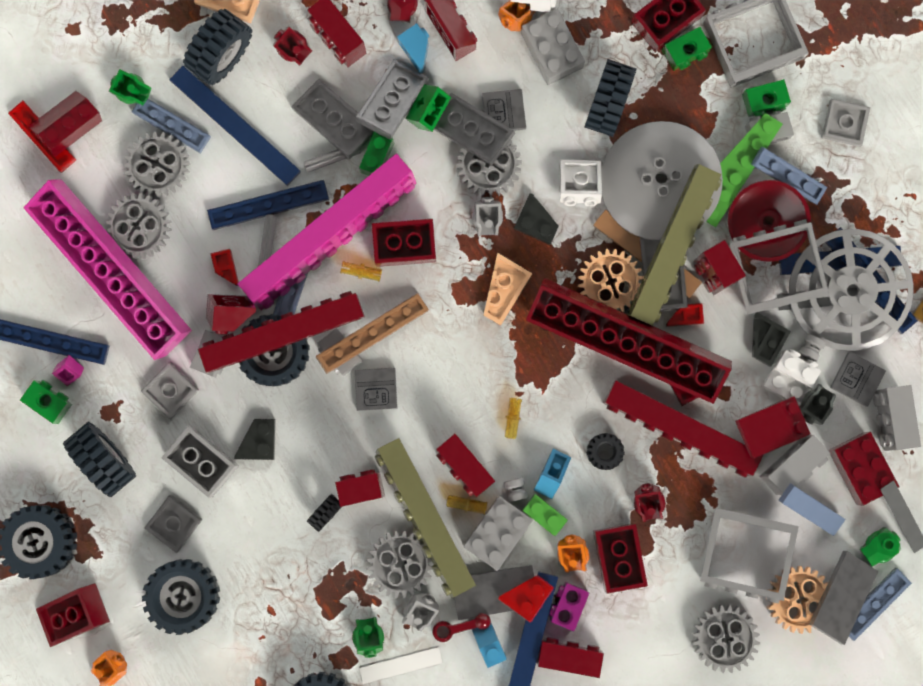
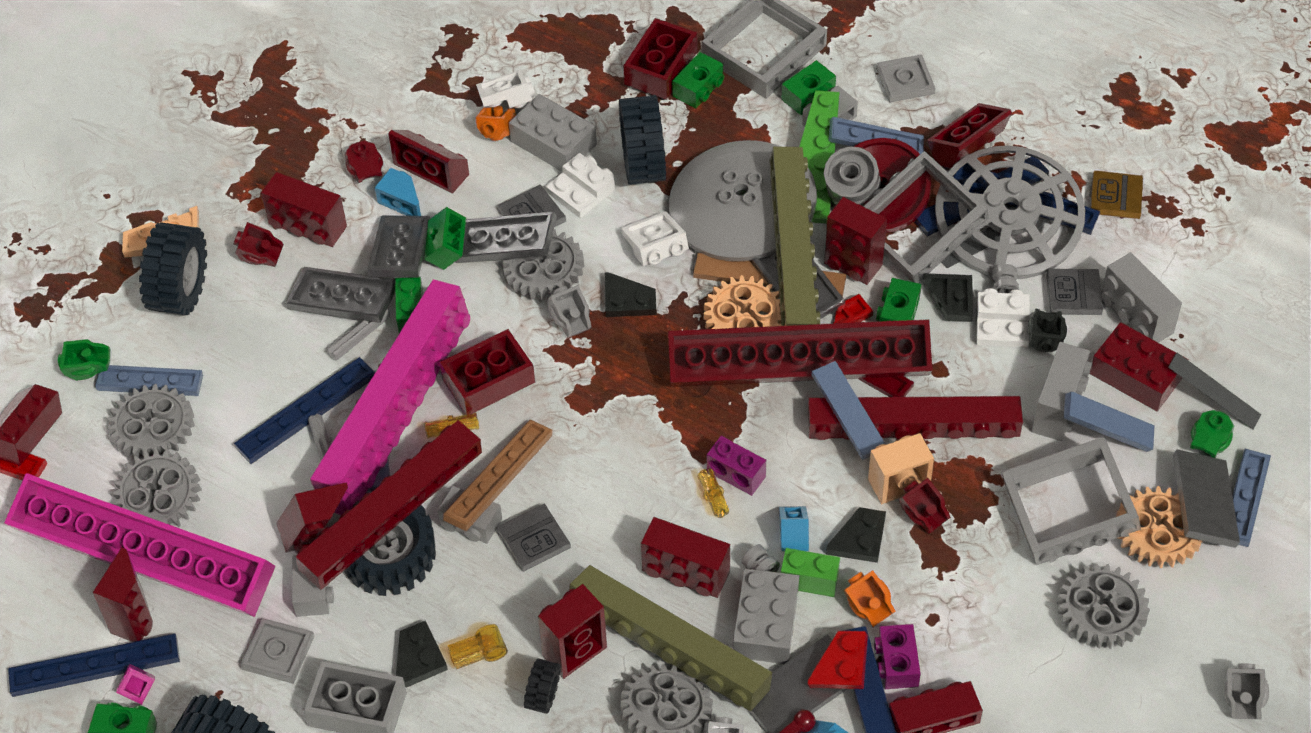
camera: 25 degrees left, 30 degrees down
dark blue tile [169,65,301,186] -> none
red tile [210,249,239,286] -> none
clear yellow axle [446,495,488,515] -> none
light nougat wing [483,253,532,326] -> none
black tyre [586,433,625,470] -> none
dark red brick [593,523,648,594] -> none
dark red slope [735,396,811,459] -> none
none -> dark red slope [93,547,153,642]
none -> clear yellow piece [448,624,508,670]
none -> white plate [545,153,615,218]
none -> magenta brick [707,436,767,496]
none -> sand blue tile [812,361,885,460]
none -> light grey wheel [824,146,881,206]
none -> pearl dark grey wing [826,507,886,563]
none -> light nougat brick [868,433,934,505]
none -> green brick [876,278,922,322]
none -> dark red slope [927,103,1012,169]

